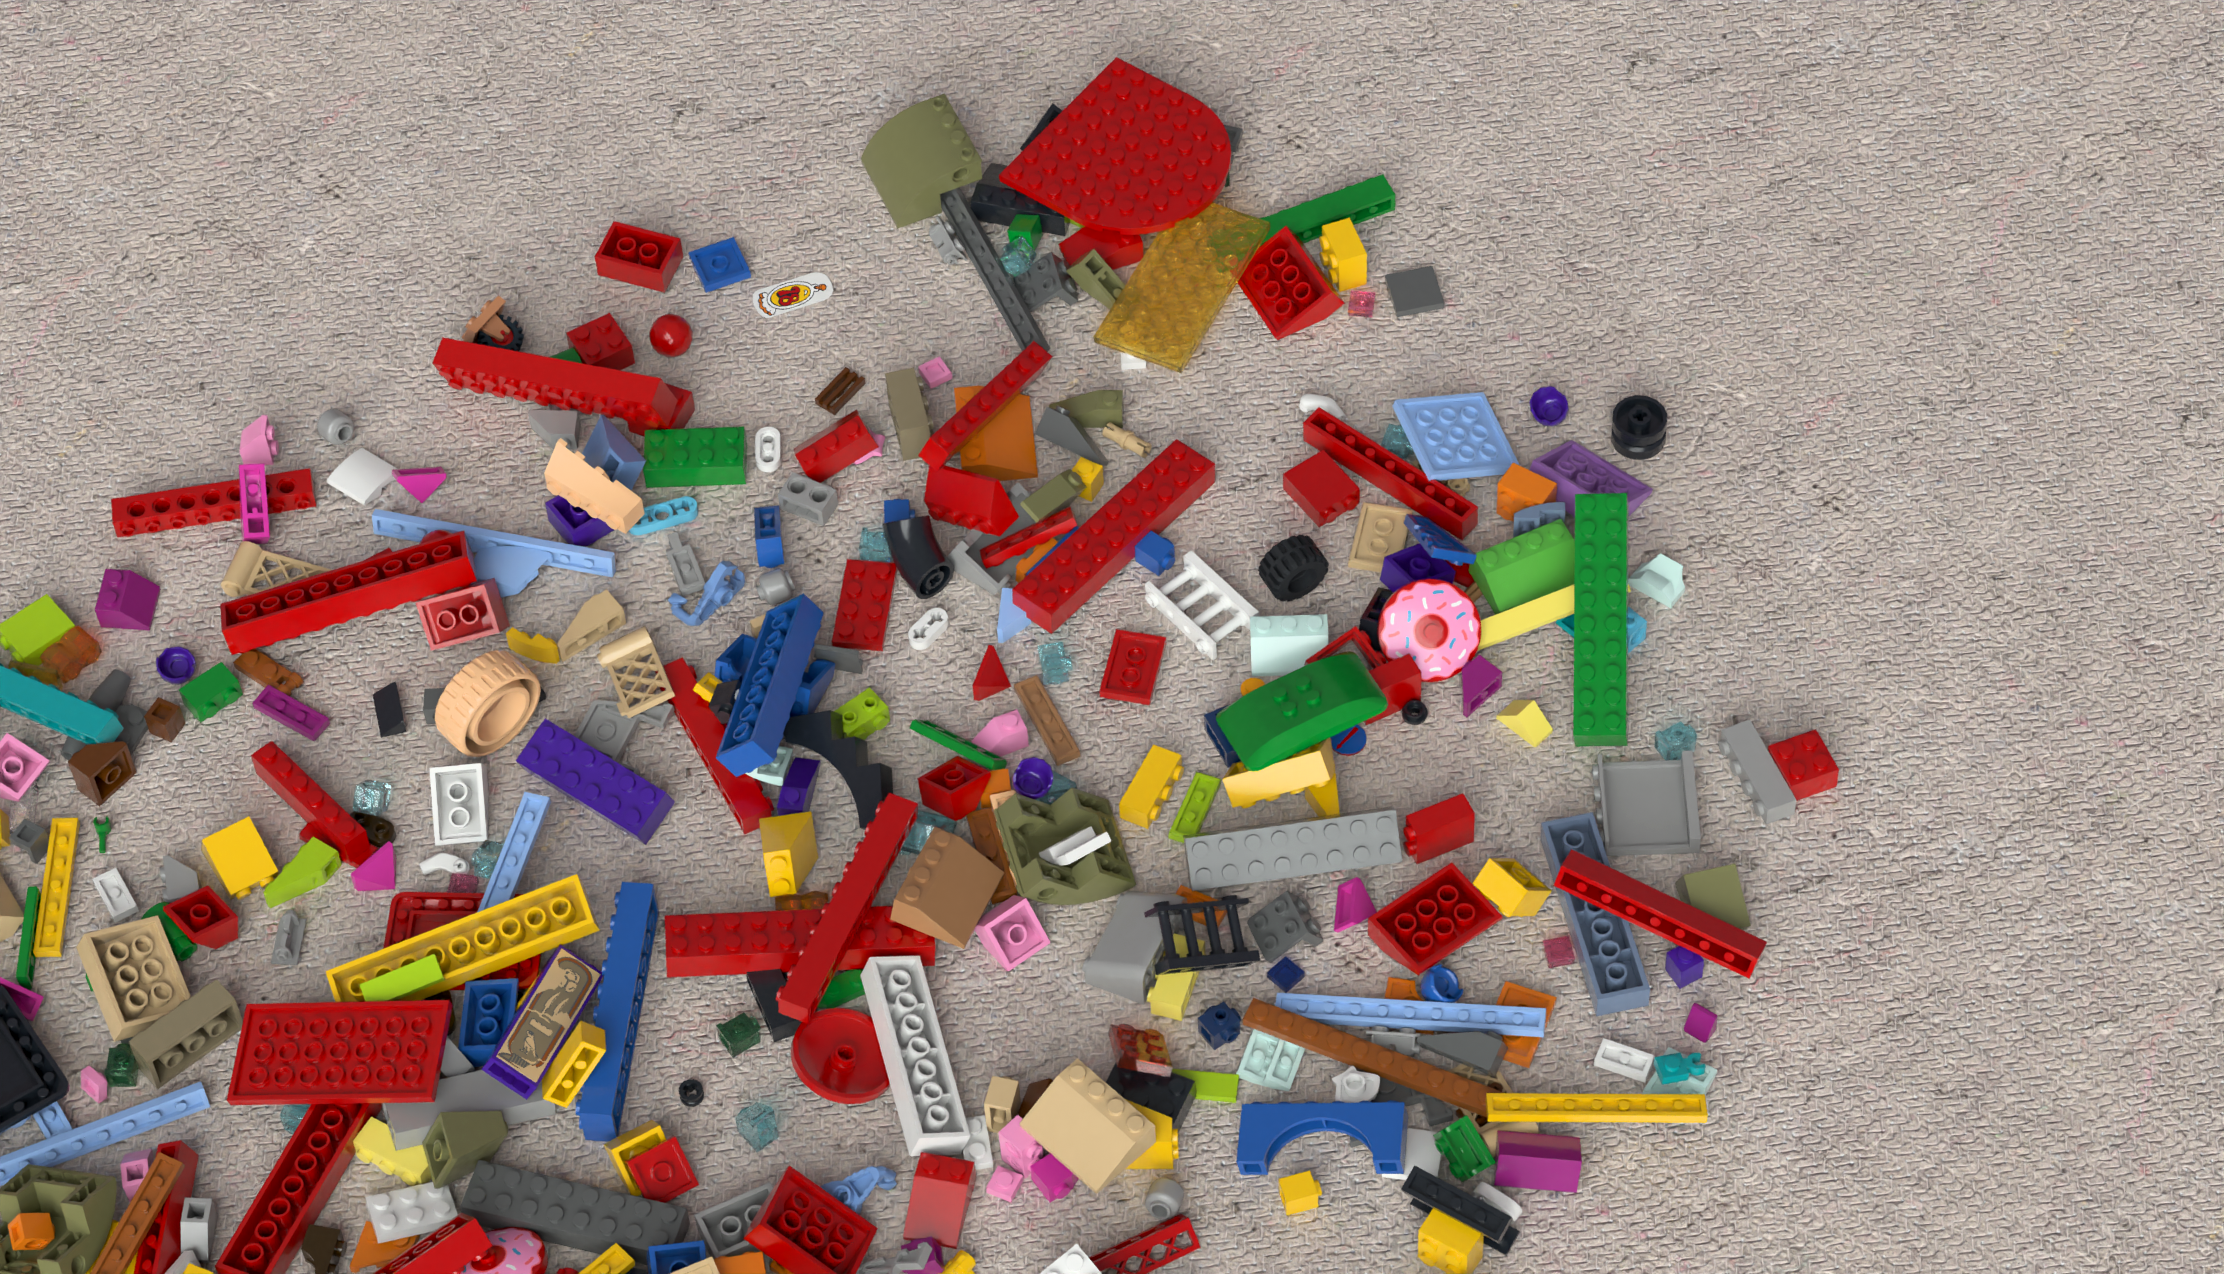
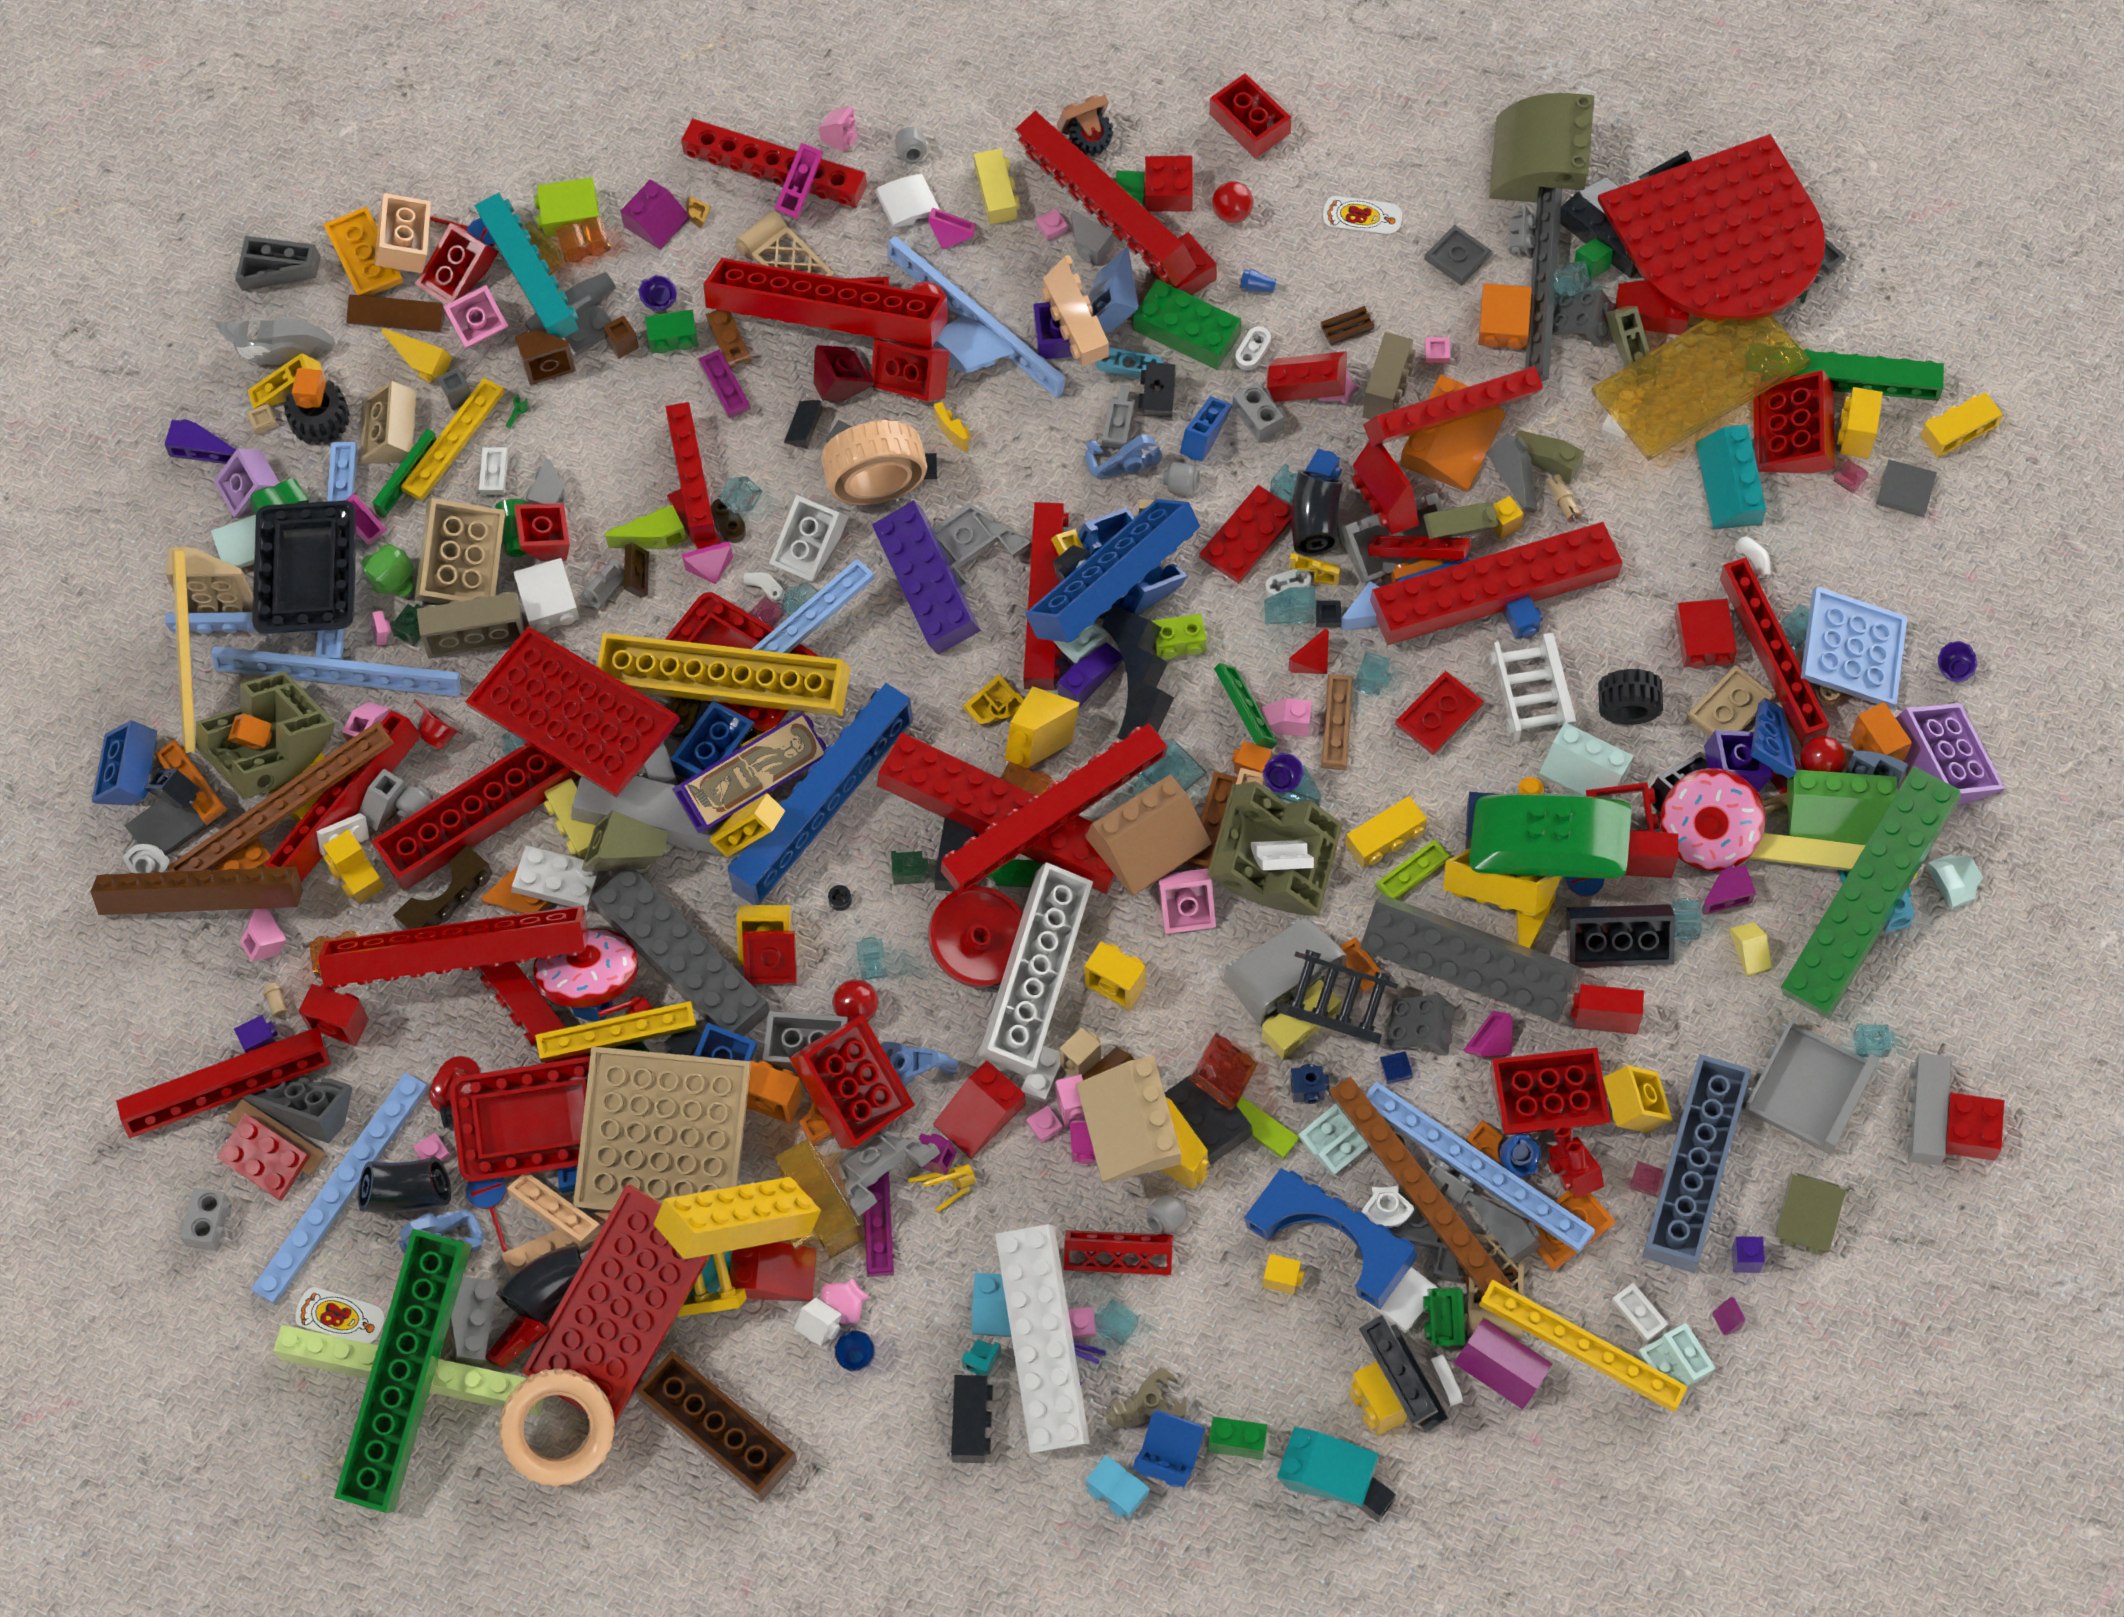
camera: 30 degrees right, 10 degrees up
yellow slope [201,816,278,900] -> none
lime tile [359,954,445,1002] -> none
tan slope [557,589,626,662] -> none
tan piece [597,626,675,719] -> none
blue plate [688,237,751,293] -> none
dark grey piece [814,644,863,674] -> none
red slope [917,756,991,821] -> none
black plate [1402,700,1428,725] -> none
red brick [1553,849,1767,979] -> none
black wheel [1611,395,1667,460] -> none
teal plate [1653,1052,1706,1085] -> none
none -> bright green piece [362,544,414,598]
none -> light grey head [395,785,433,821]
none -> red piece [414,699,463,749]
none -> white brick [513,558,580,632]
none -> dark brown plate [623,543,649,598]
none -> pearl gold tile [686,196,711,228]
none -> dark red slope [813,345,875,401]
none -> red piece [832,979,879,1022]
none -> yellow slope [961,674,1024,725]
none -> light yellow brick [974,148,1020,225]
none -> bright pink plate [1036,209,1068,241]
none -> yellow brick [1084,941,1146,1011]
none -> black brick [1138,362,1176,418]
none -> blue cone [1240,268,1276,293]
none -> clear light blue slope [1264,587,1316,624]
none -> yellow slope [1290,553,1341,585]
none -> black plate [1315,600,1341,627]
none -> dark grey tile [1424,225,1492,286]
none -> orange brick [1478,283,1532,349]
none -> red brick [1548,1125,1604,1199]
none -> black slope [1566,904,1675,967]
none -> clear light blue brick [1672,898,1702,940]
none -> teal slope [1695,424,1766,529]
none -> red piece [1800,736,1846,773]
none -> yellow brick [1921,392,2003,458]

